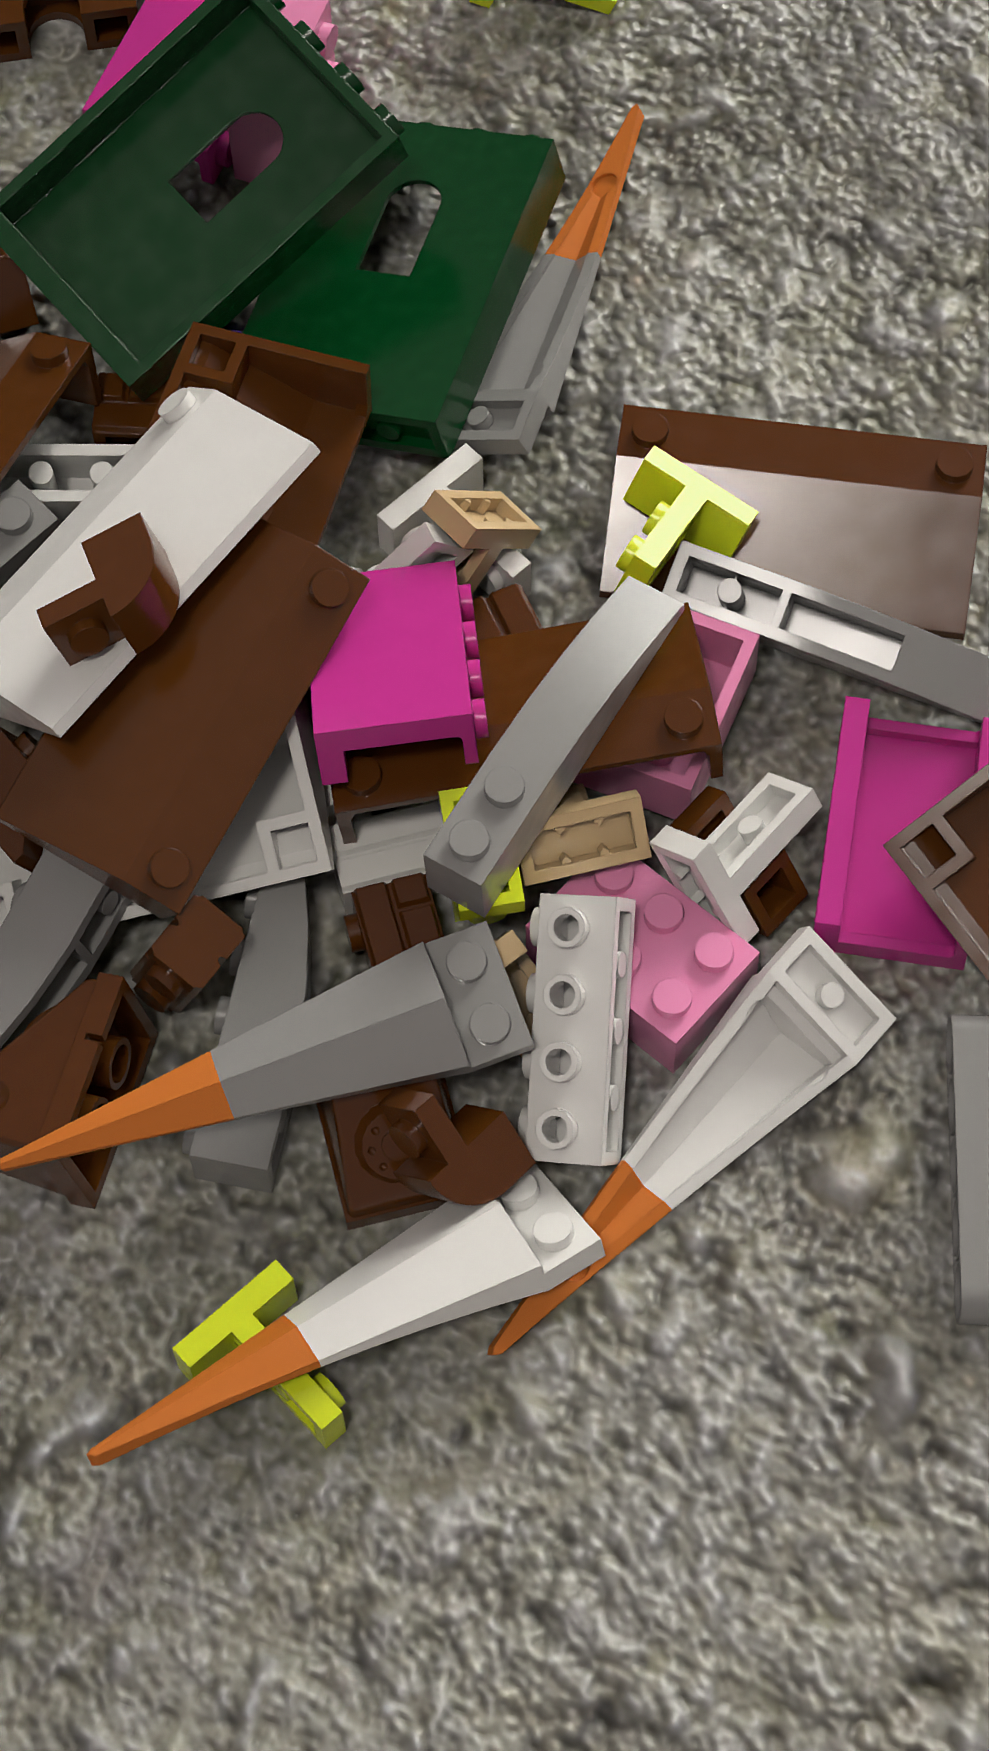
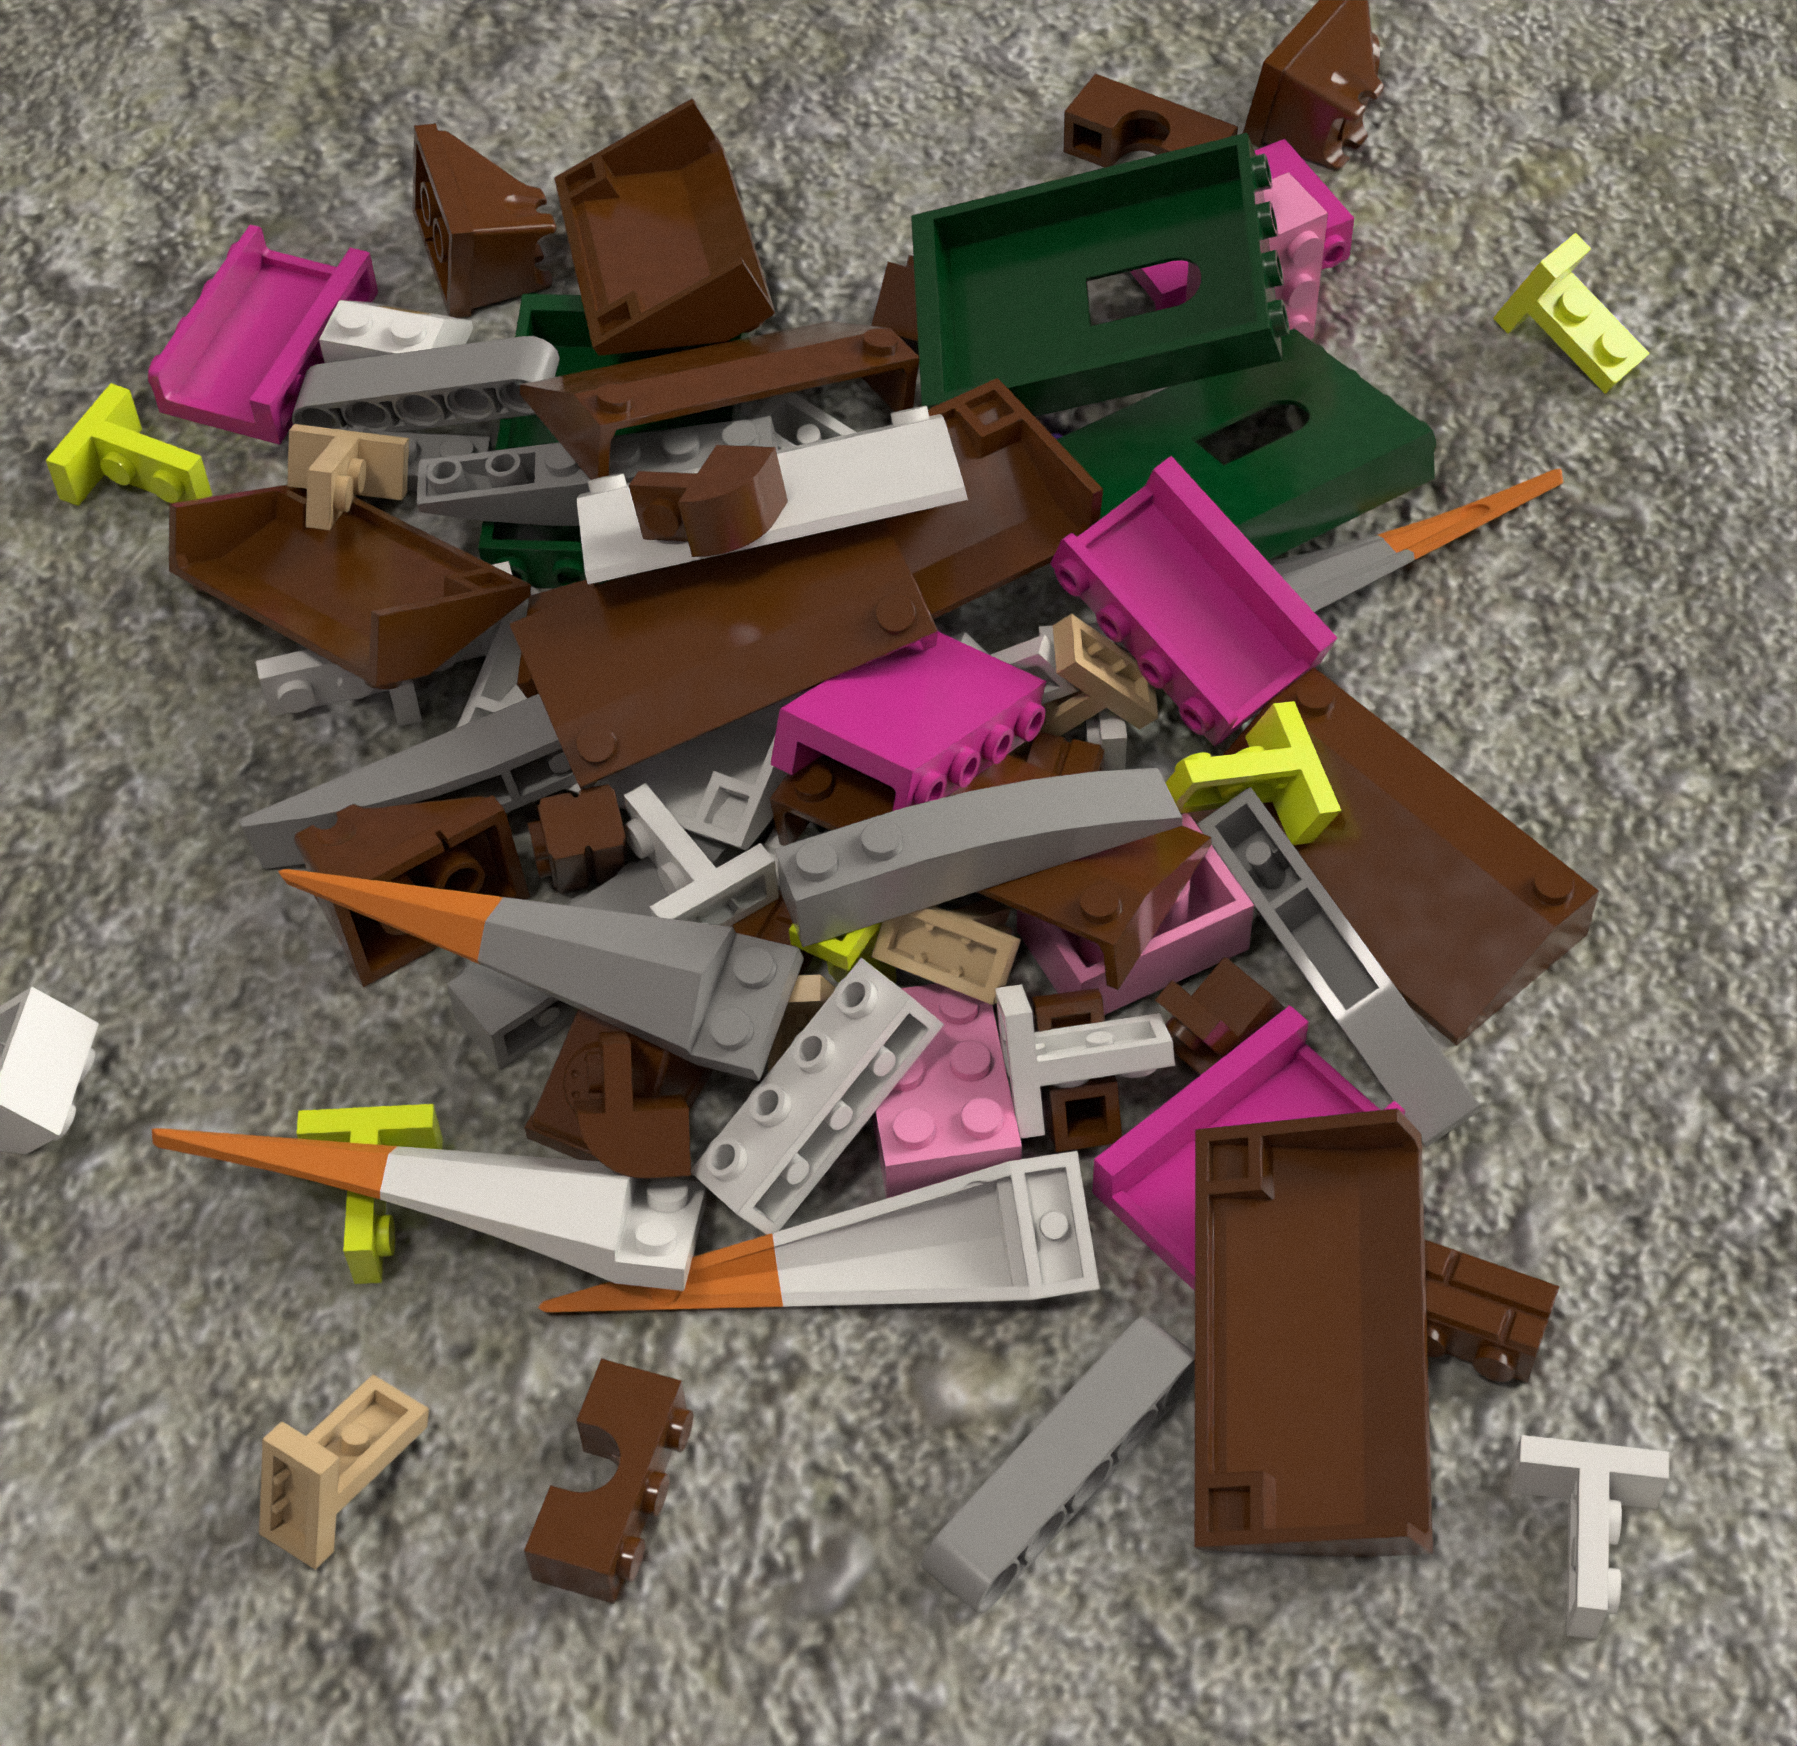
camera: 40 degrees right, 10 degrees down
none -> tan bracket [259,1374,429,1570]
none -> reddish brown arch [524,1358,694,1604]
none -> white bracket [623,783,778,927]
none -> dark pink panel [1050,456,1338,747]
none -> reddish brown brick [1155,957,1285,1075]

